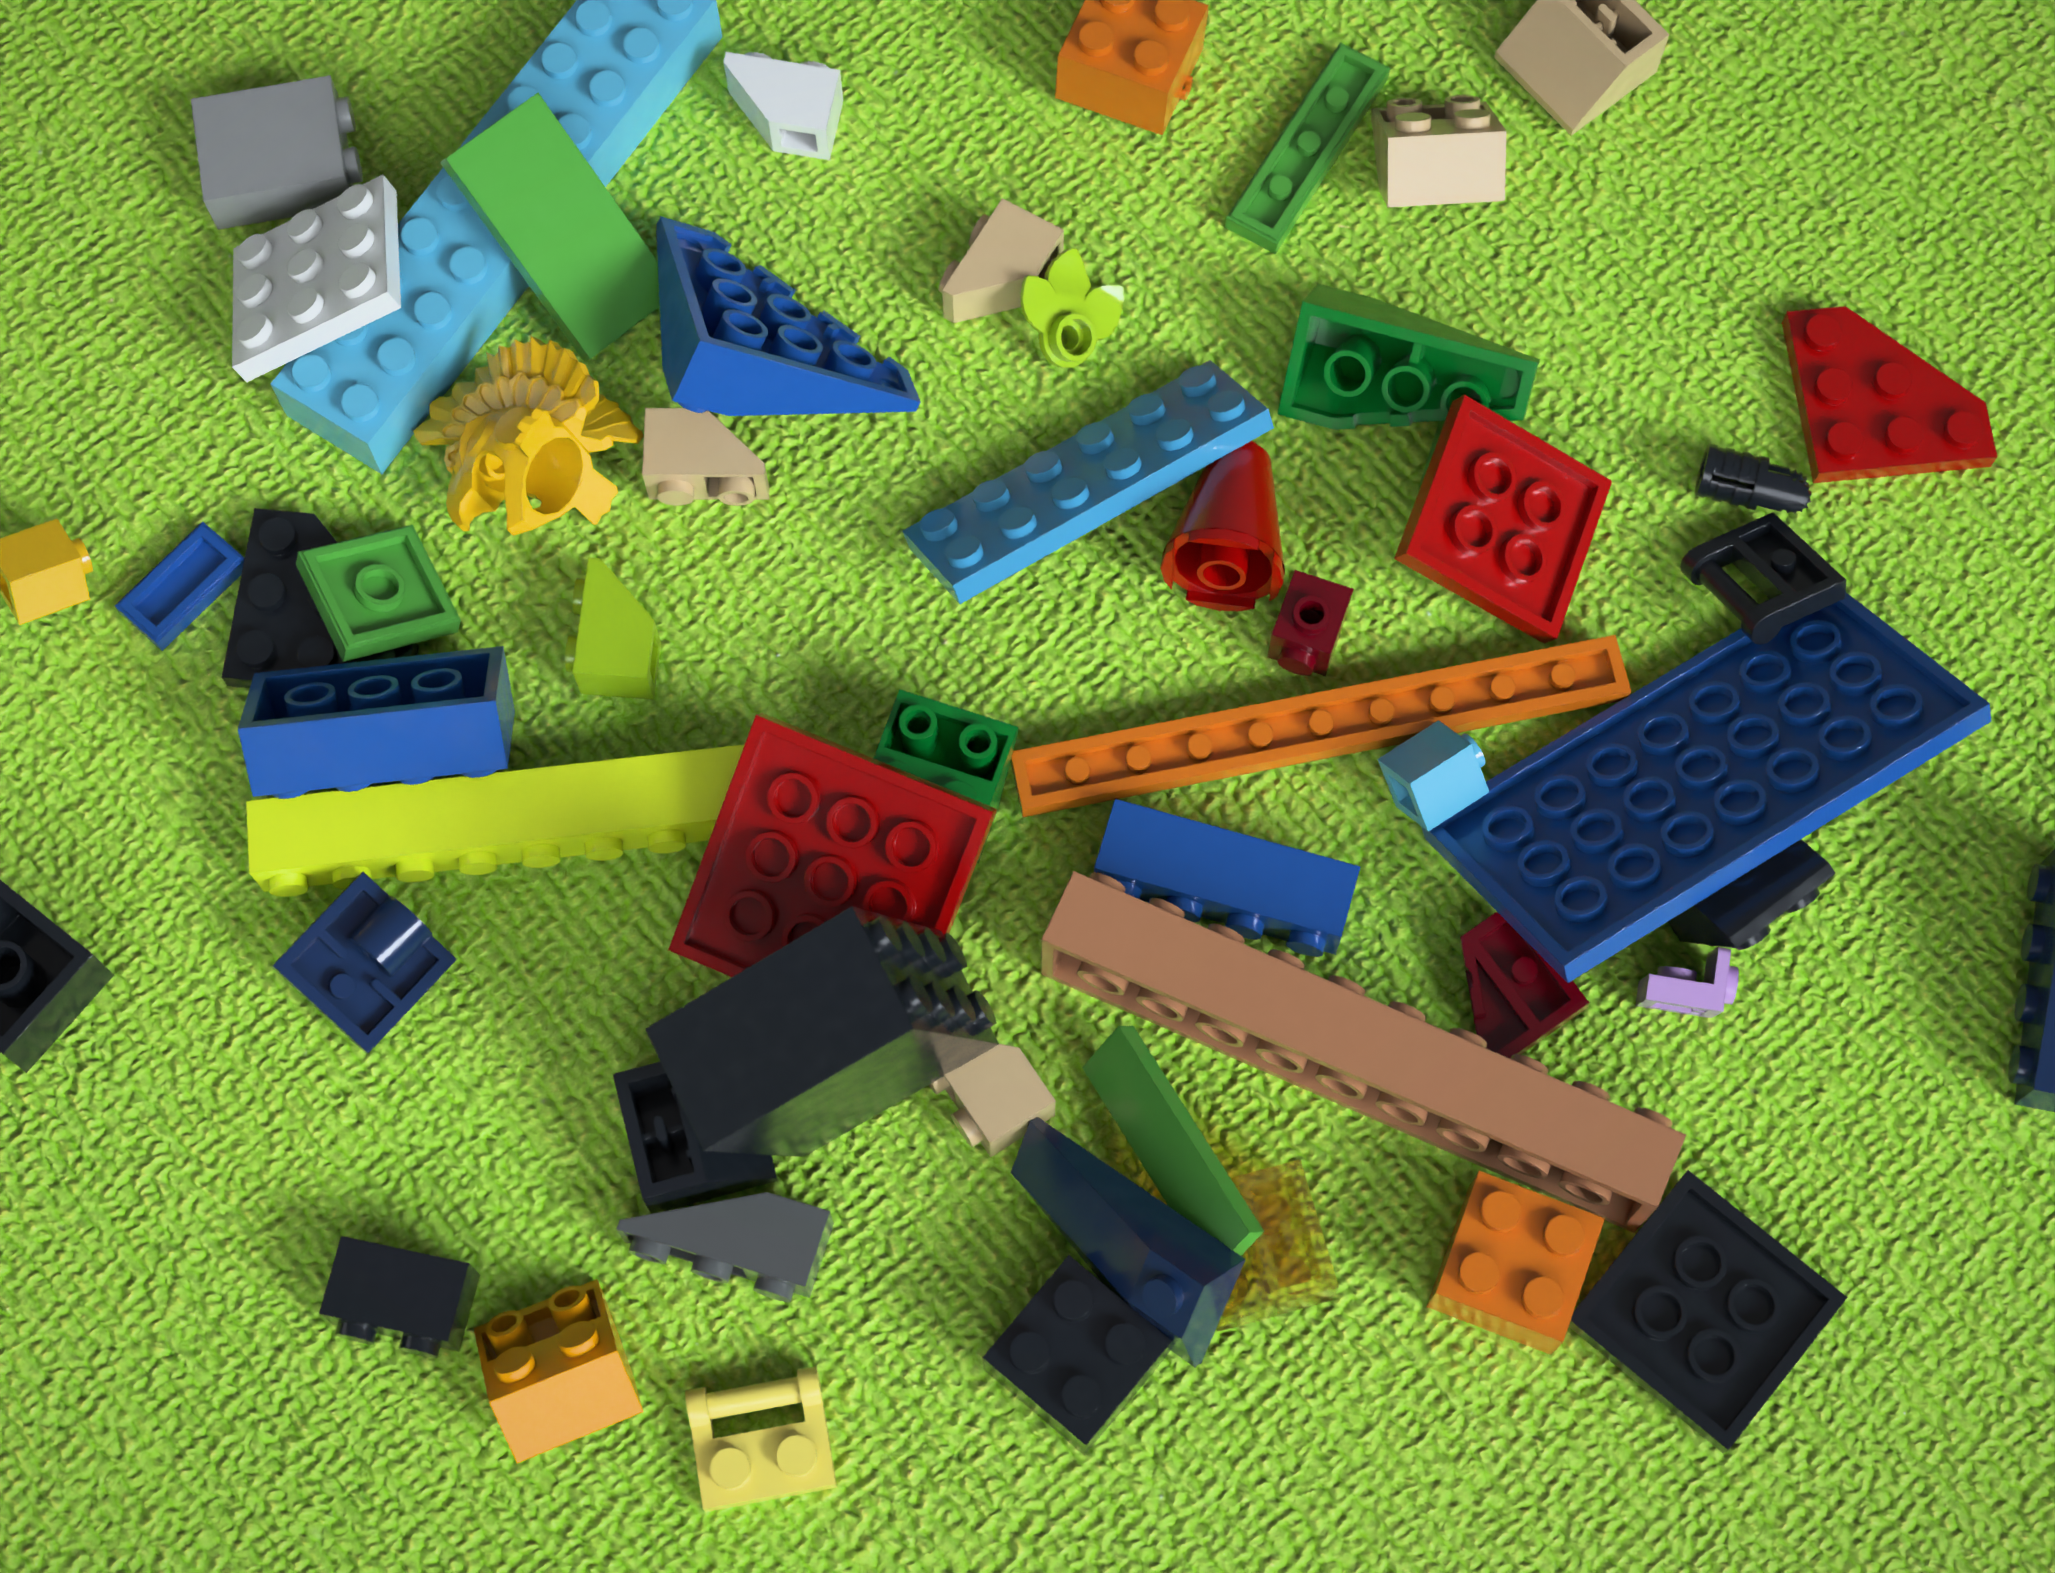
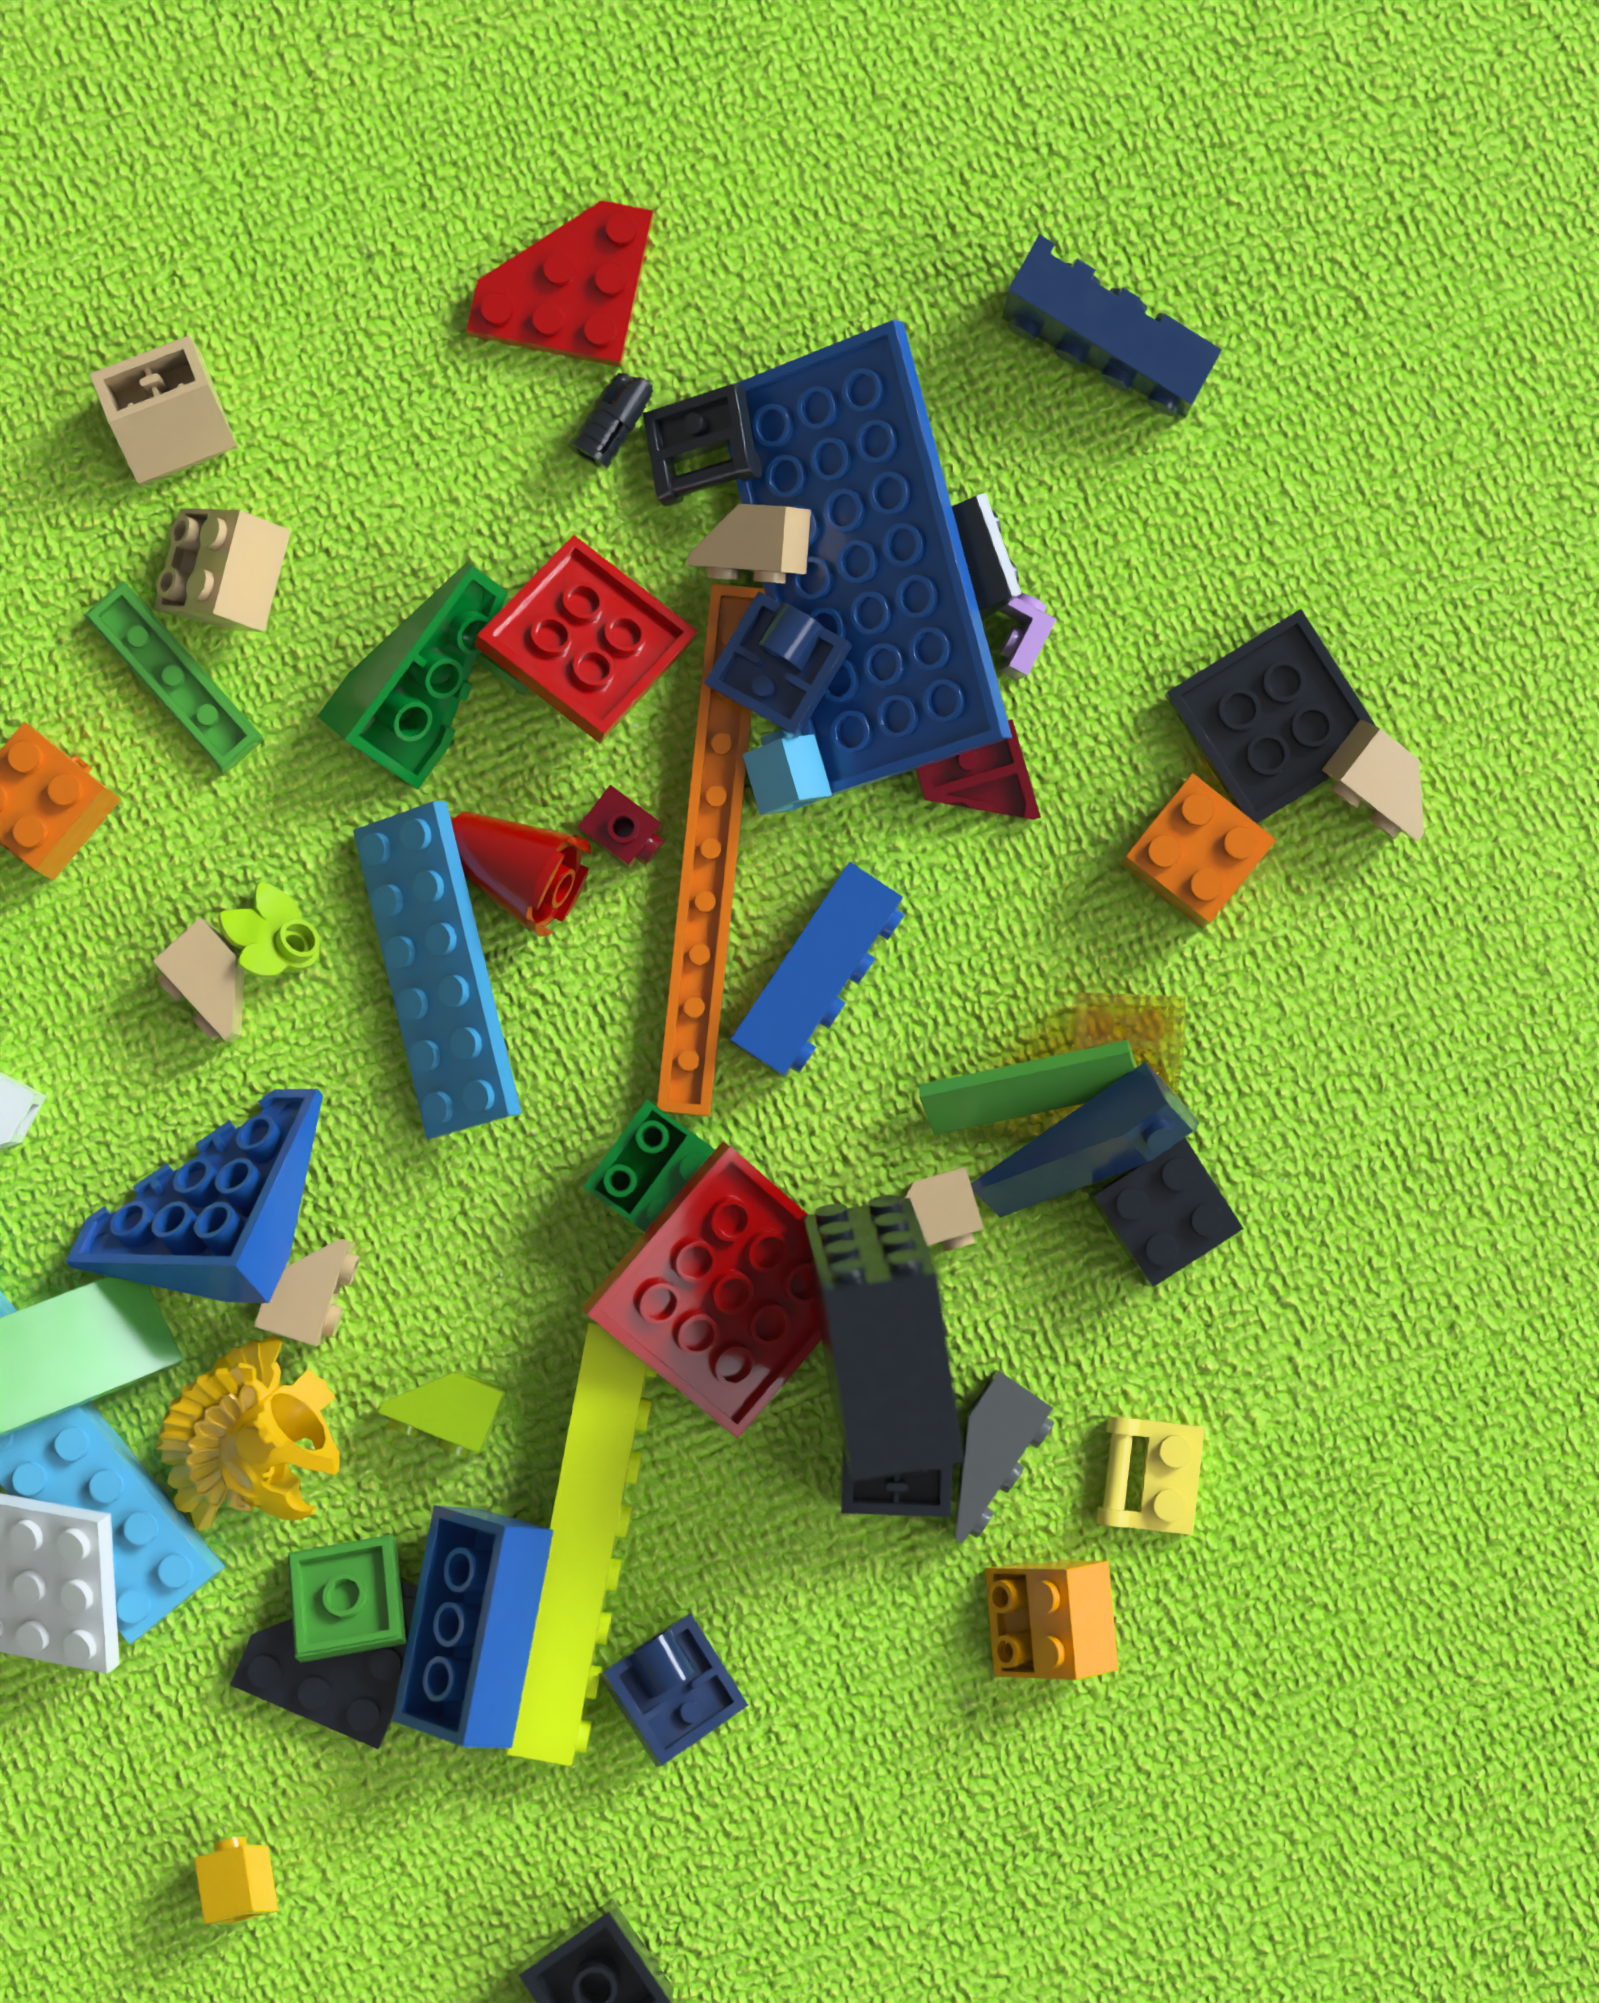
camera: 75 degrees left, 15 degrees up
blue tile [115,521,245,651] -> none
black brick [319,1236,480,1358] -> none
nougat brick [1041,871,1686,1233] -> none
none -> tan slope [687,504,811,583]
none -> dark blue plate [704,591,852,738]
none -> tan slope [1322,719,1424,842]

